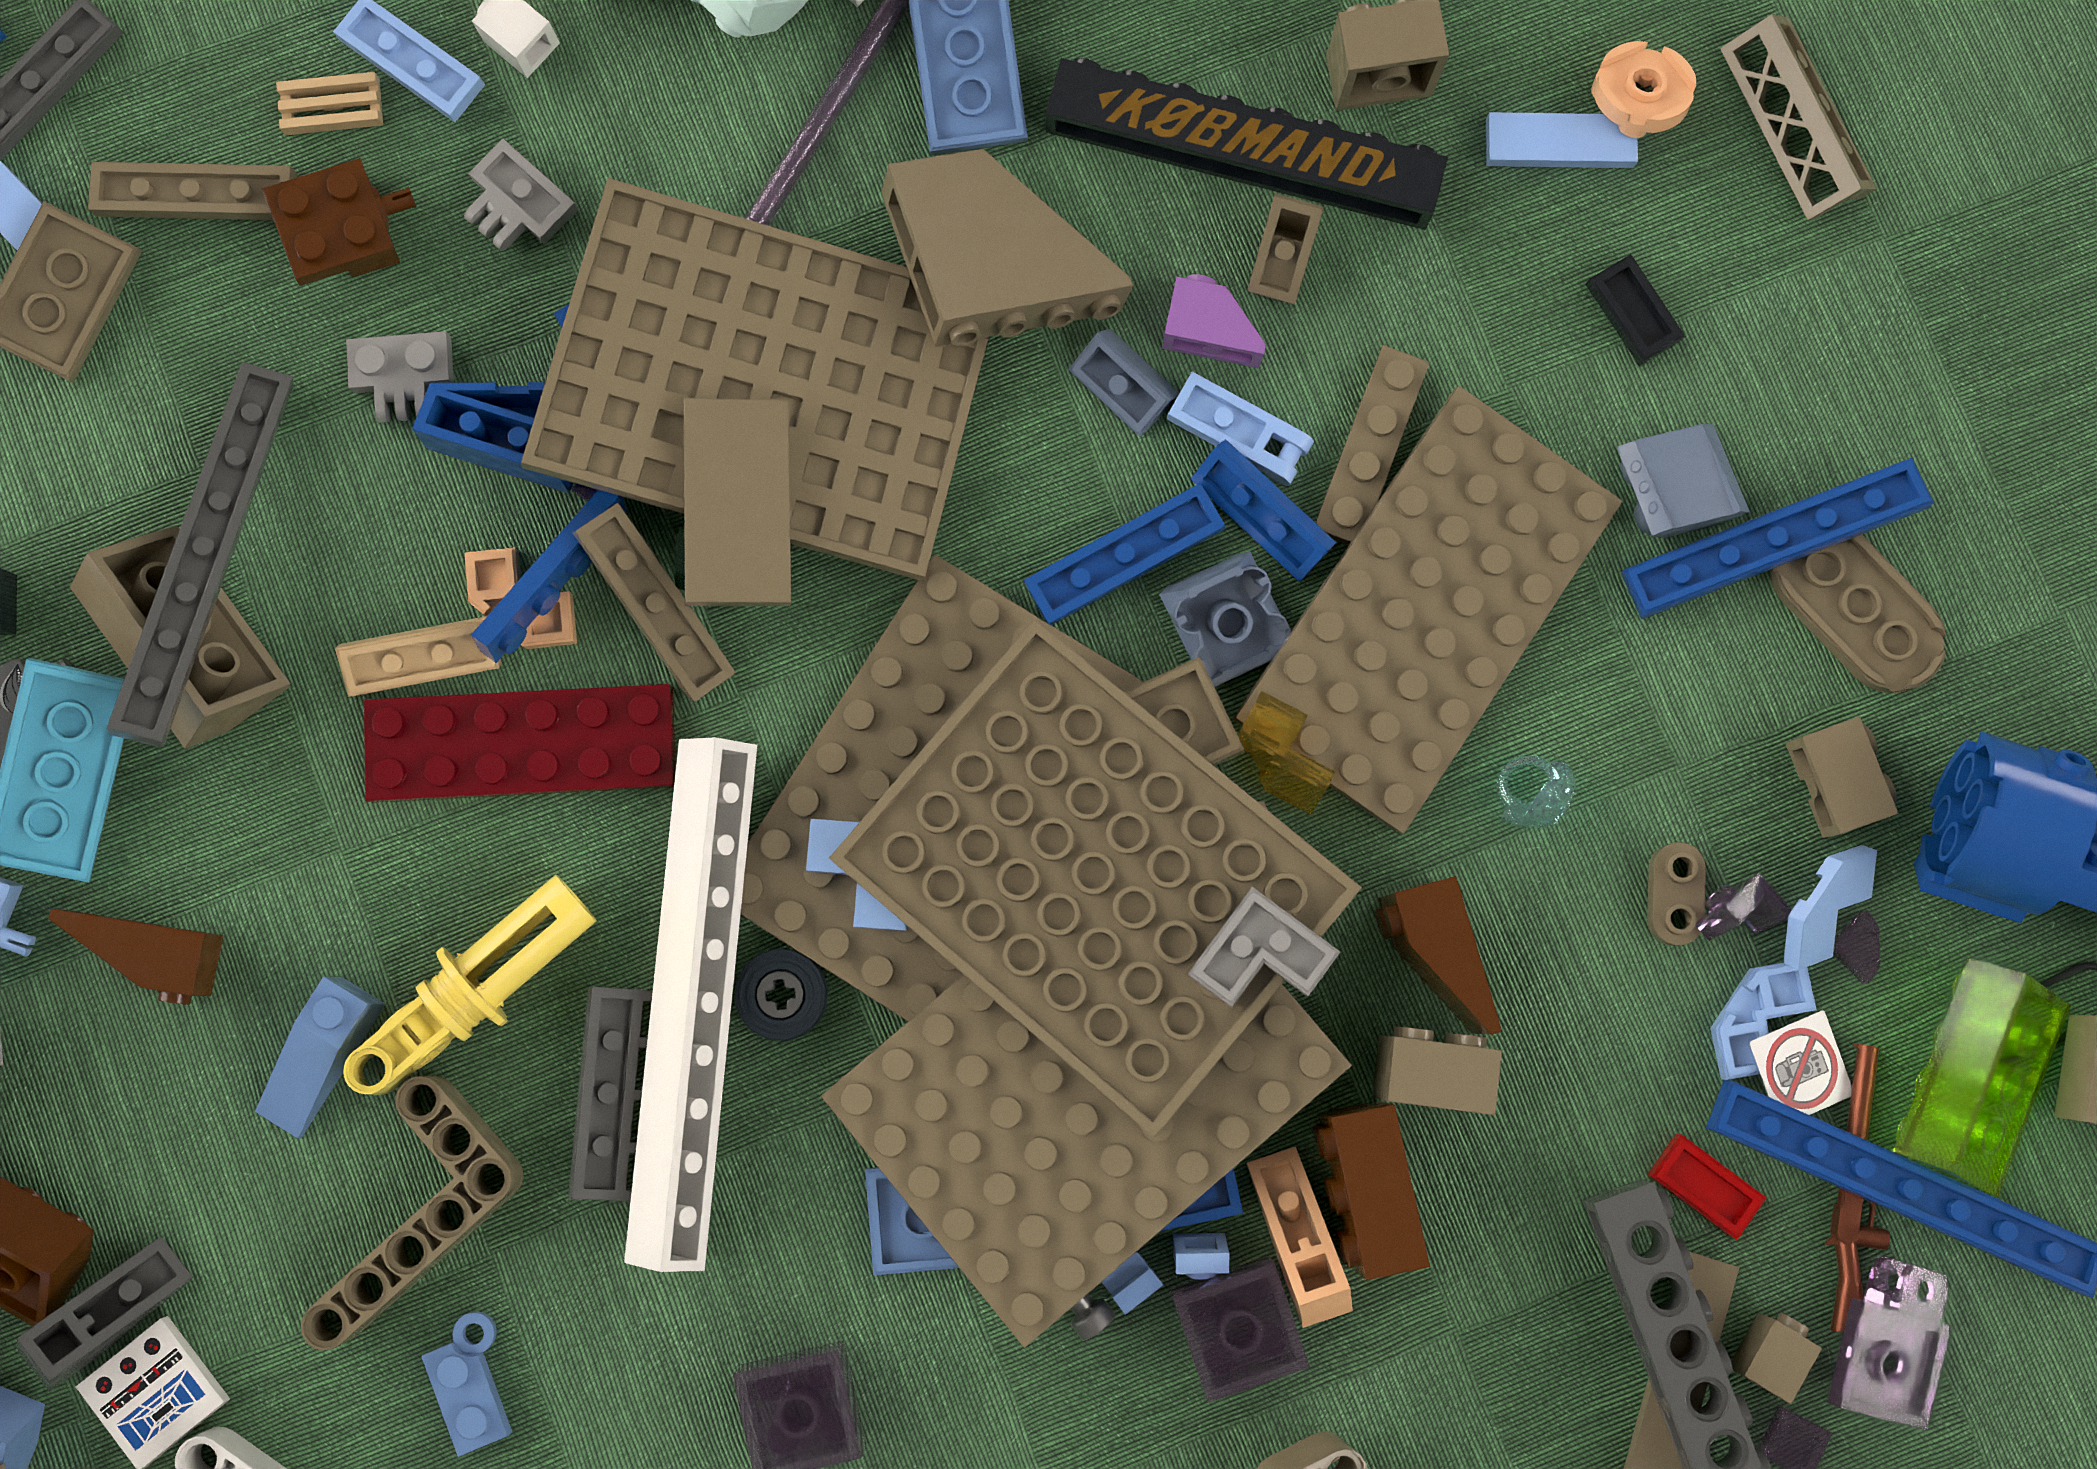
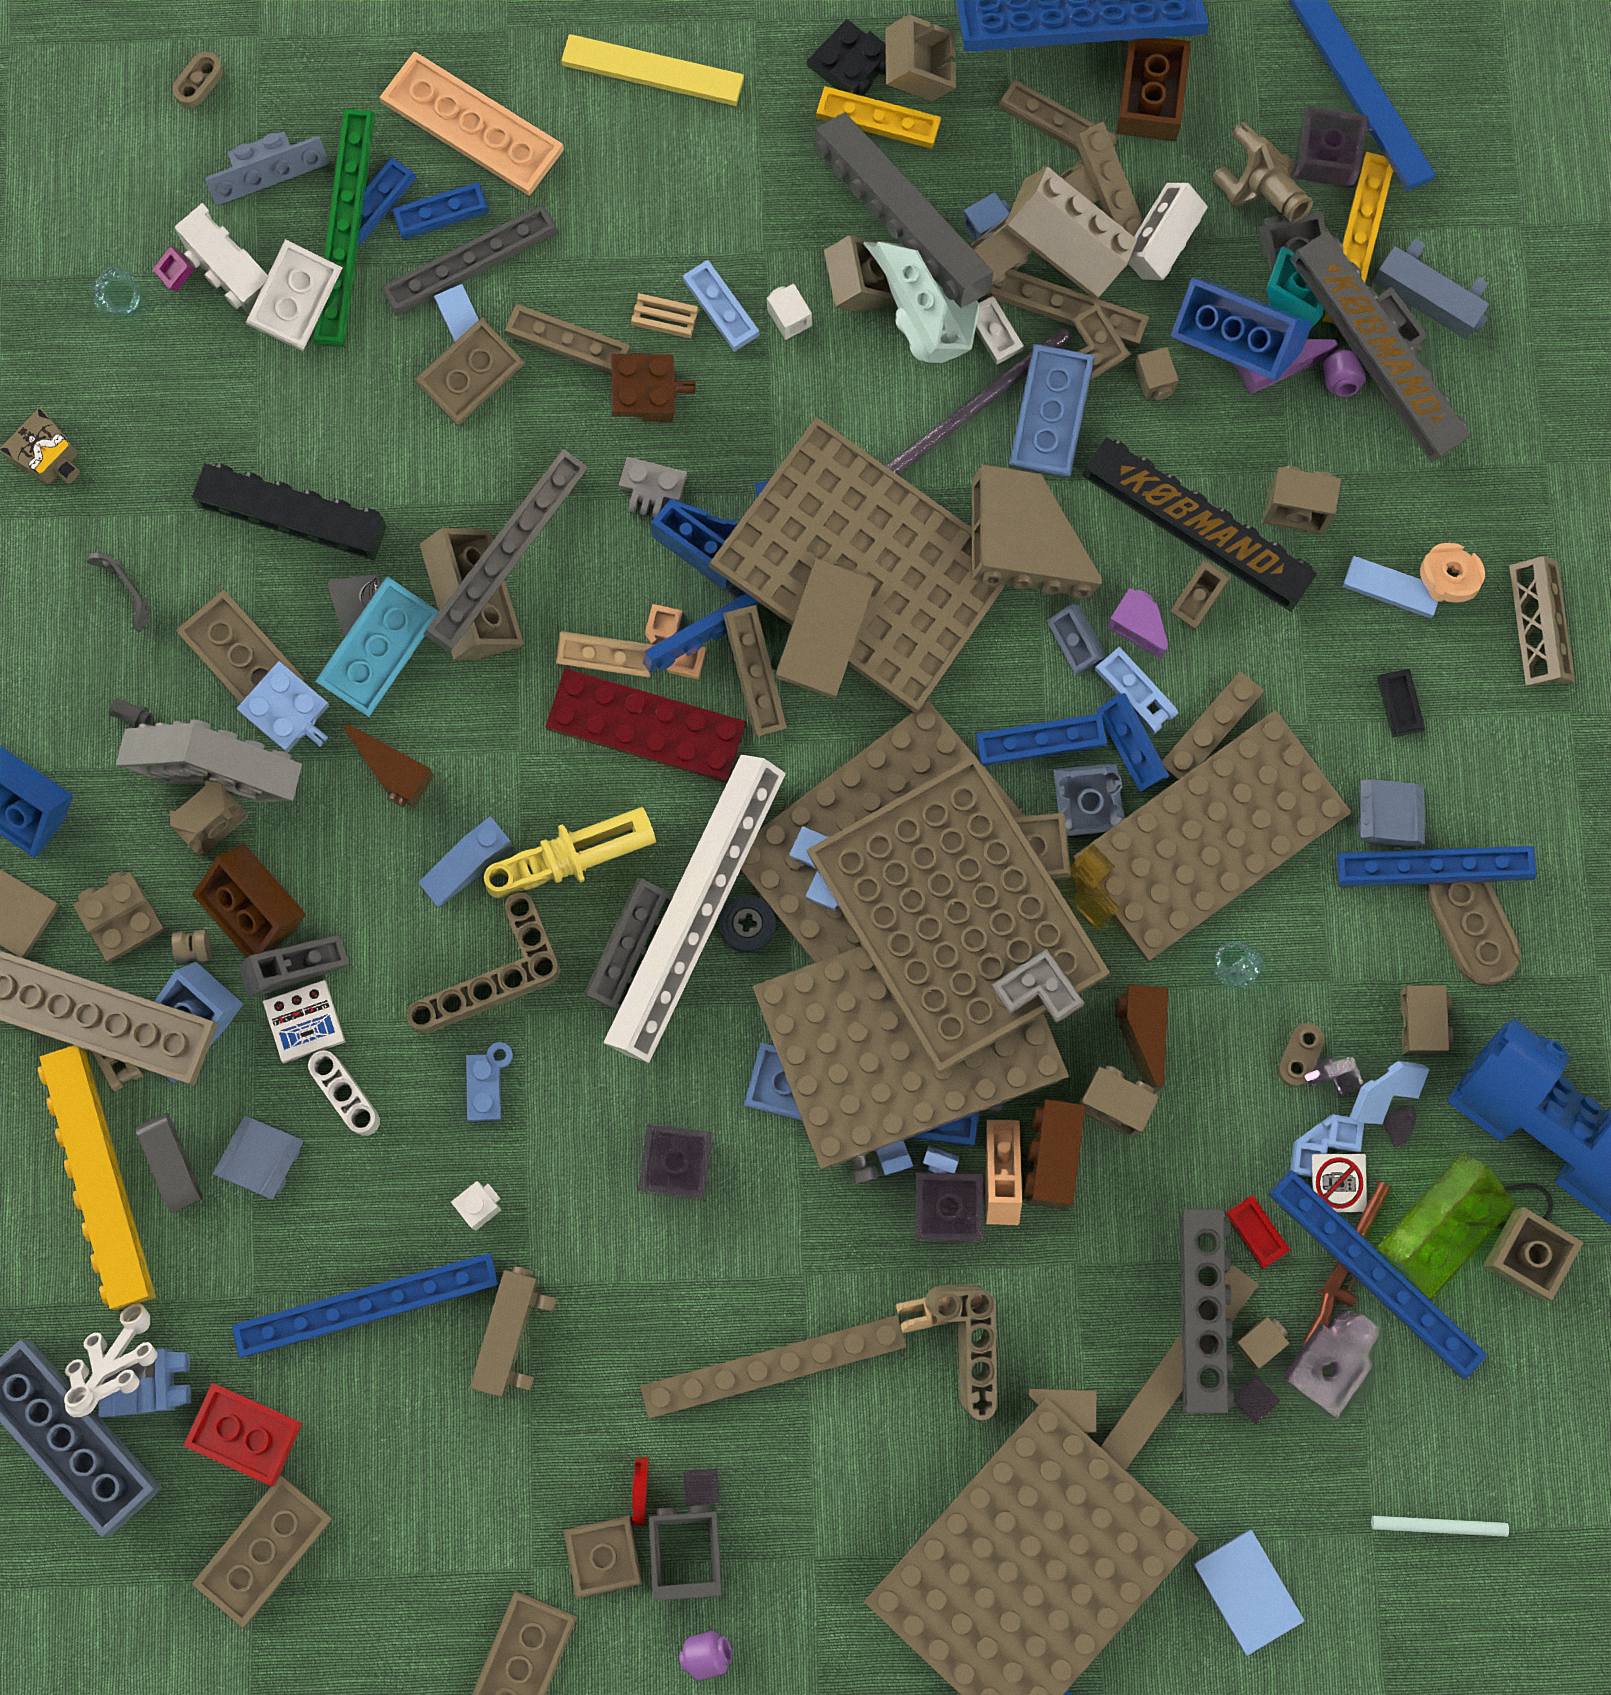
camera: 20 degrees right, 5 degrees down
light grey hinge [464,138,579,251] -> none

